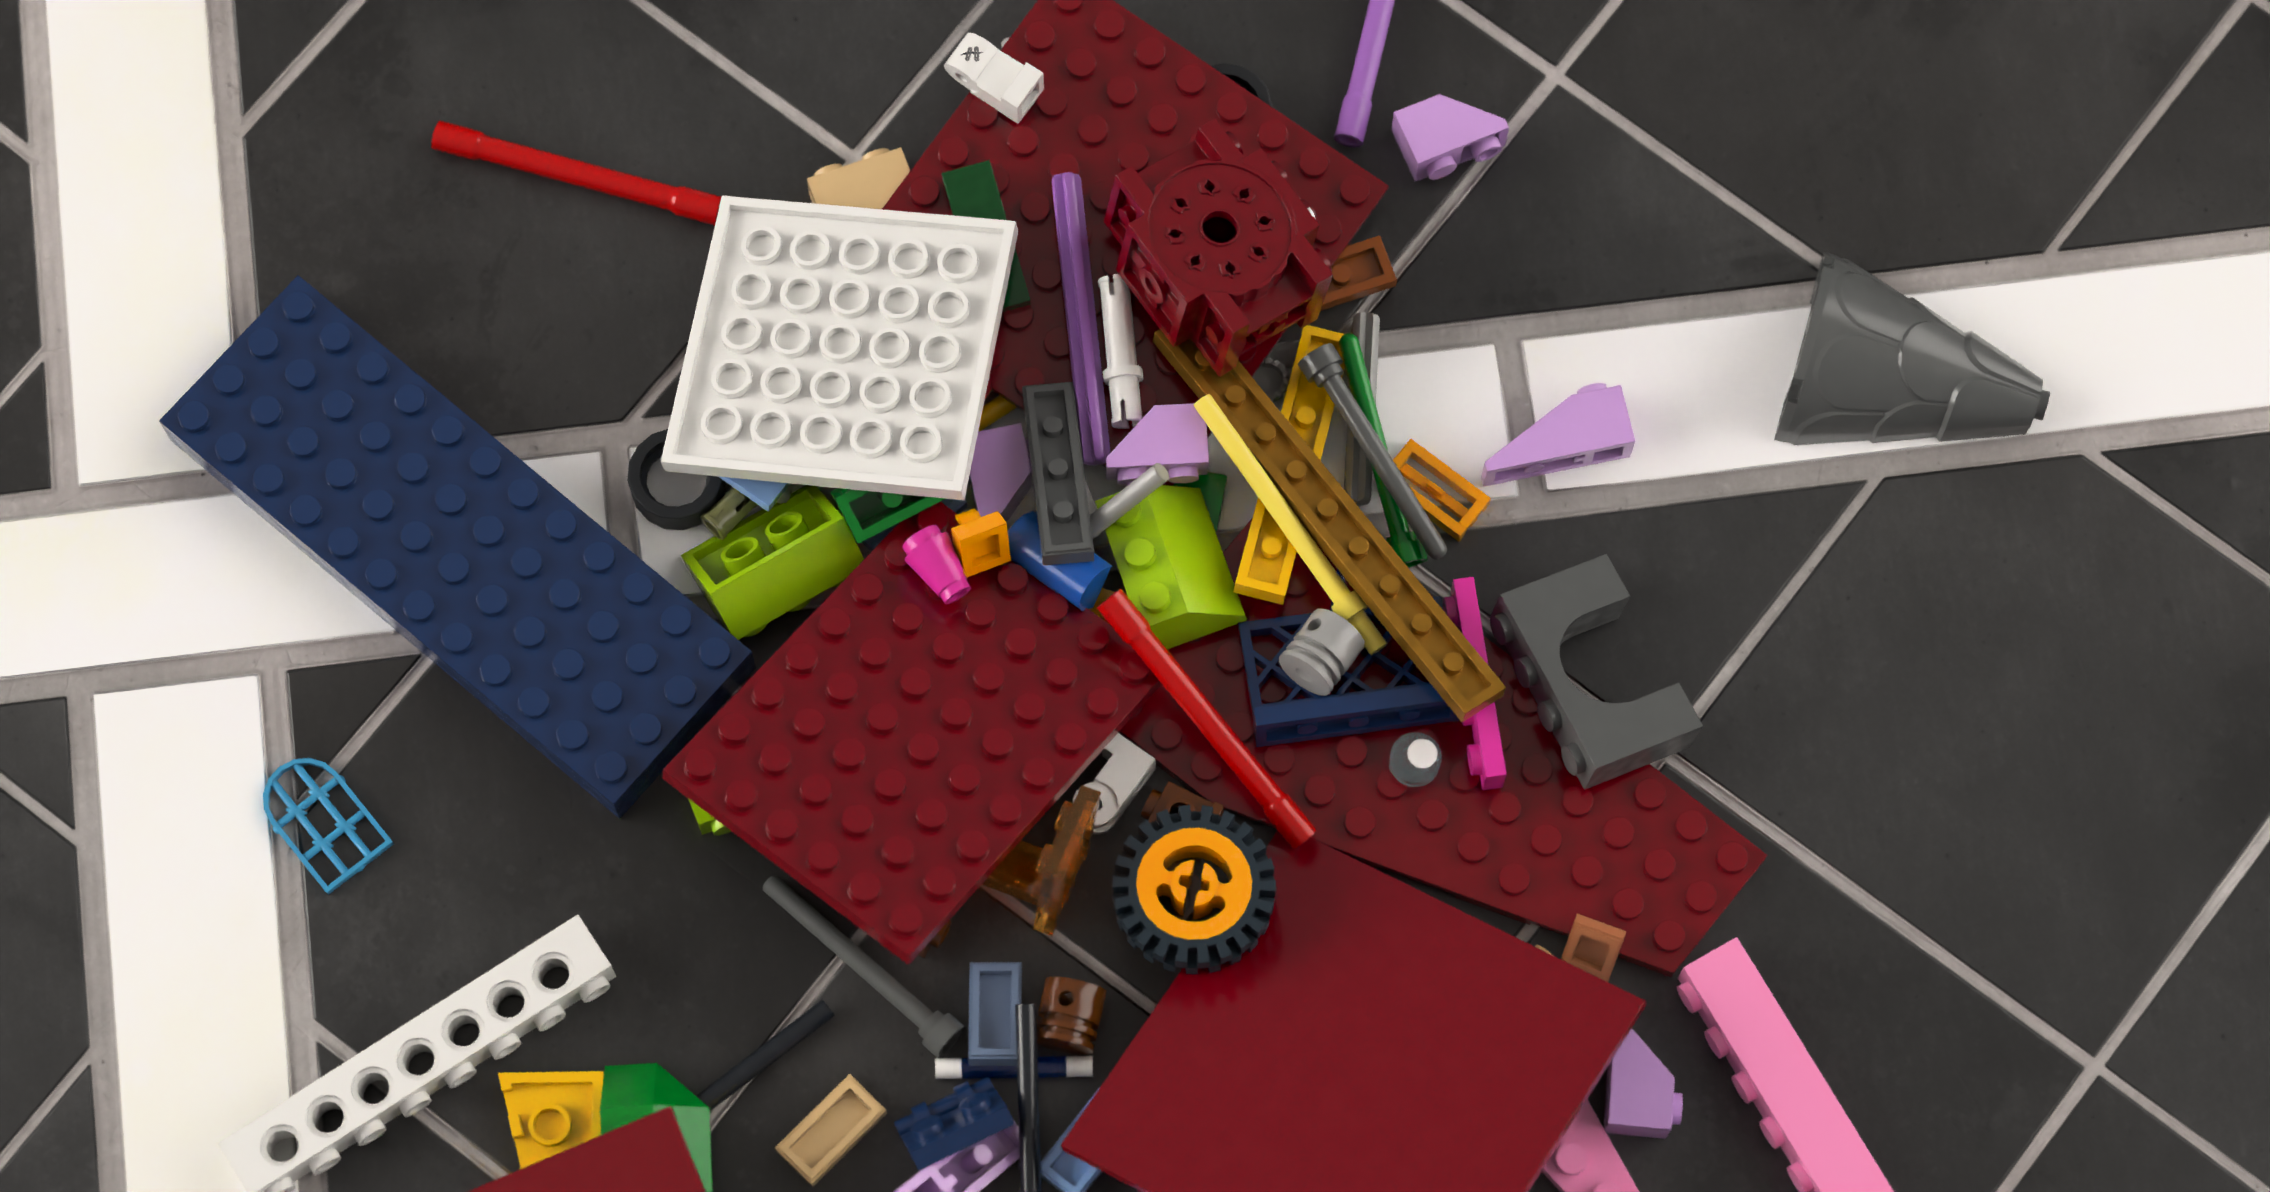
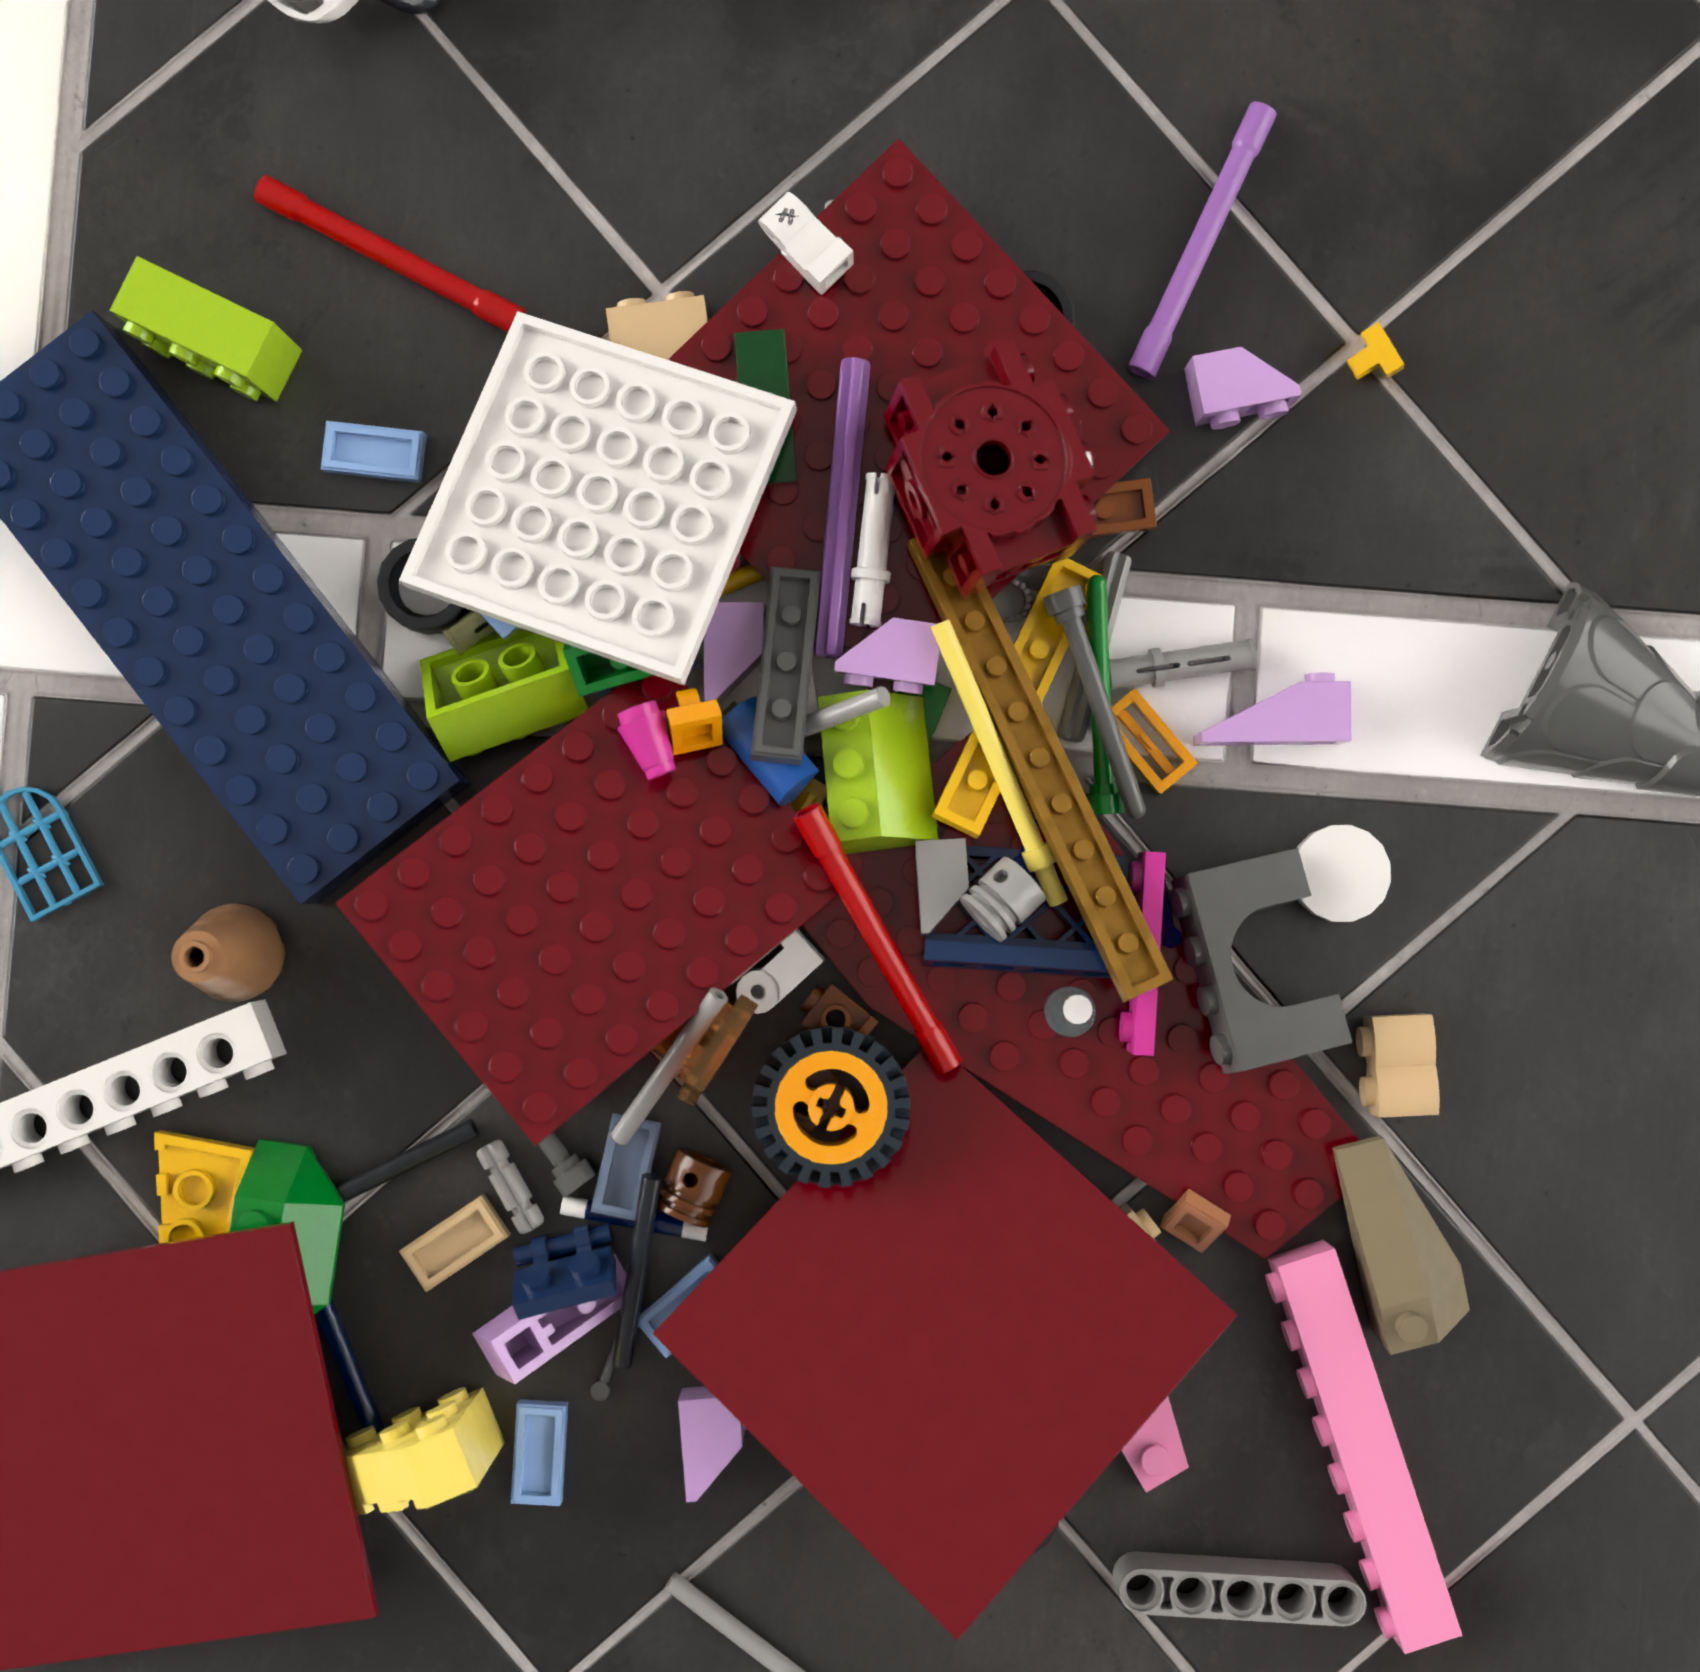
camera: 15 degrees right, 15 degrees up
lavender slope [1603,1029,1683,1139] -> none
none -> lime brick [110,256,302,402]
none -> medium nougat cone [171,904,286,1002]
none -> light blue tile [321,421,427,483]
none -> light grey axle [477,1140,544,1234]
none -> light grey piece [611,988,728,1145]
none -> light grey tile [914,838,969,936]
none -> light grey pin [1109,639,1257,690]
none -> clear blue hinge [1161,859,1183,949]
none -> white tile [1297,825,1391,922]
none -> dark tan wedge [1332,1135,1470,1355]
none -> yellow tile [1347,322,1404,380]
none -> tan brick [1356,1013,1440,1118]

